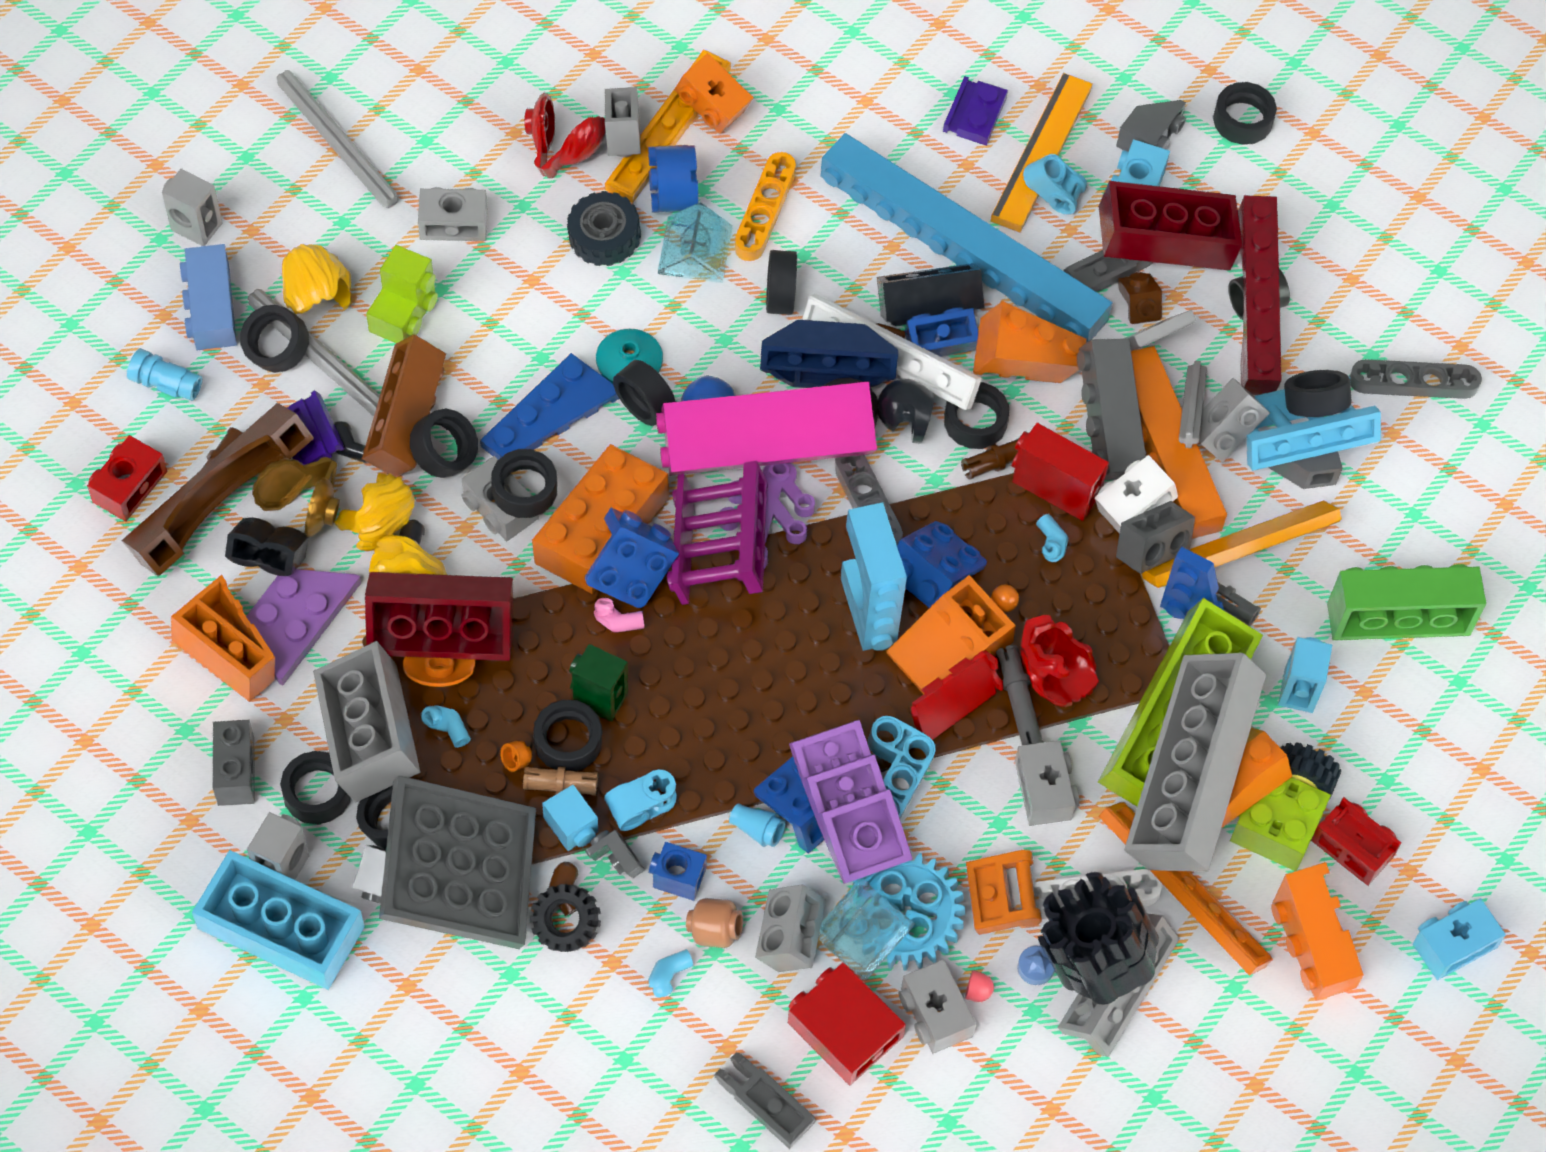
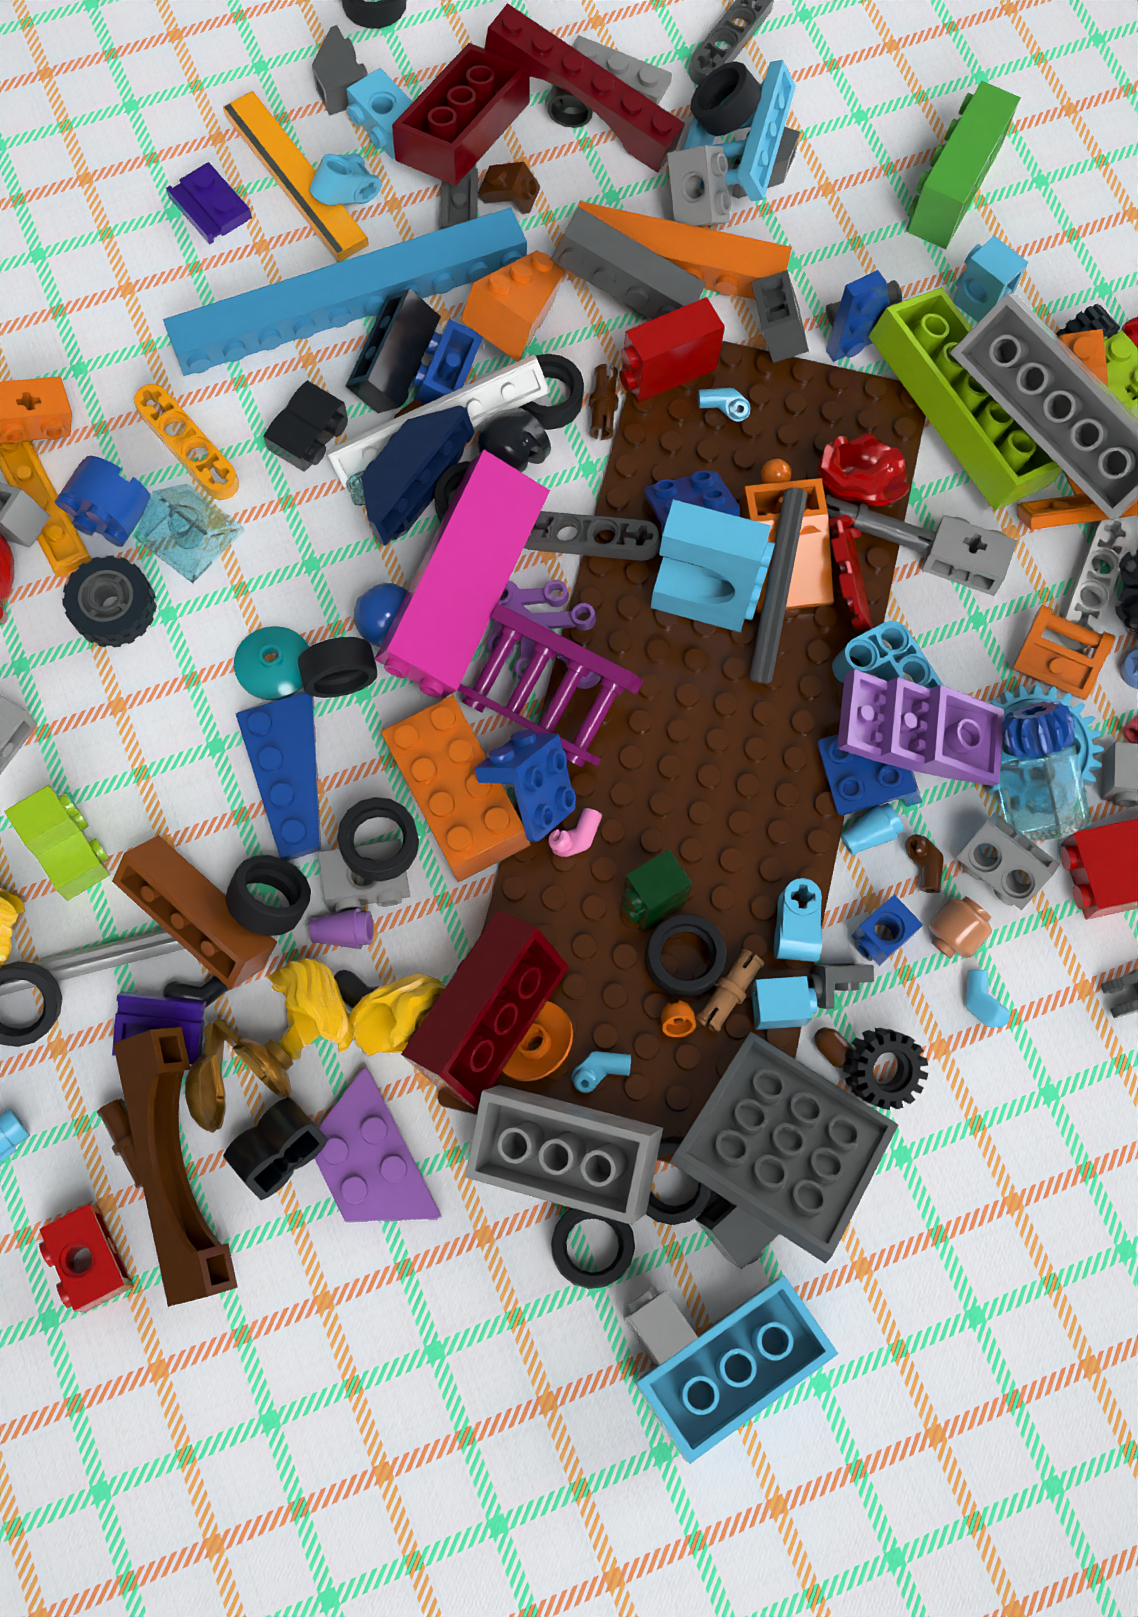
camera: 60 degrees left, 10 degrees up
orange wedge [171,574,275,702] -> none
dark grey brick [212,719,255,806] -> none
black tyre [766,250,797,315] -> none
white brick [1095,455,1178,534] -> none
light grey tile [1125,309,1196,351] -> none
light orange tile [1141,500,1342,588] -> none
light grey axle [1179,361,1207,448] -> none
none -> black brick [263,380,348,472]
none -> medium lavender cone [309,908,374,949]
none -> light grey plate [572,35,672,105]
none -> dark grey axle [750,488,807,684]
none -> reddish brown arm [905,834,944,893]
none -> blue gear [1002,701,1075,759]

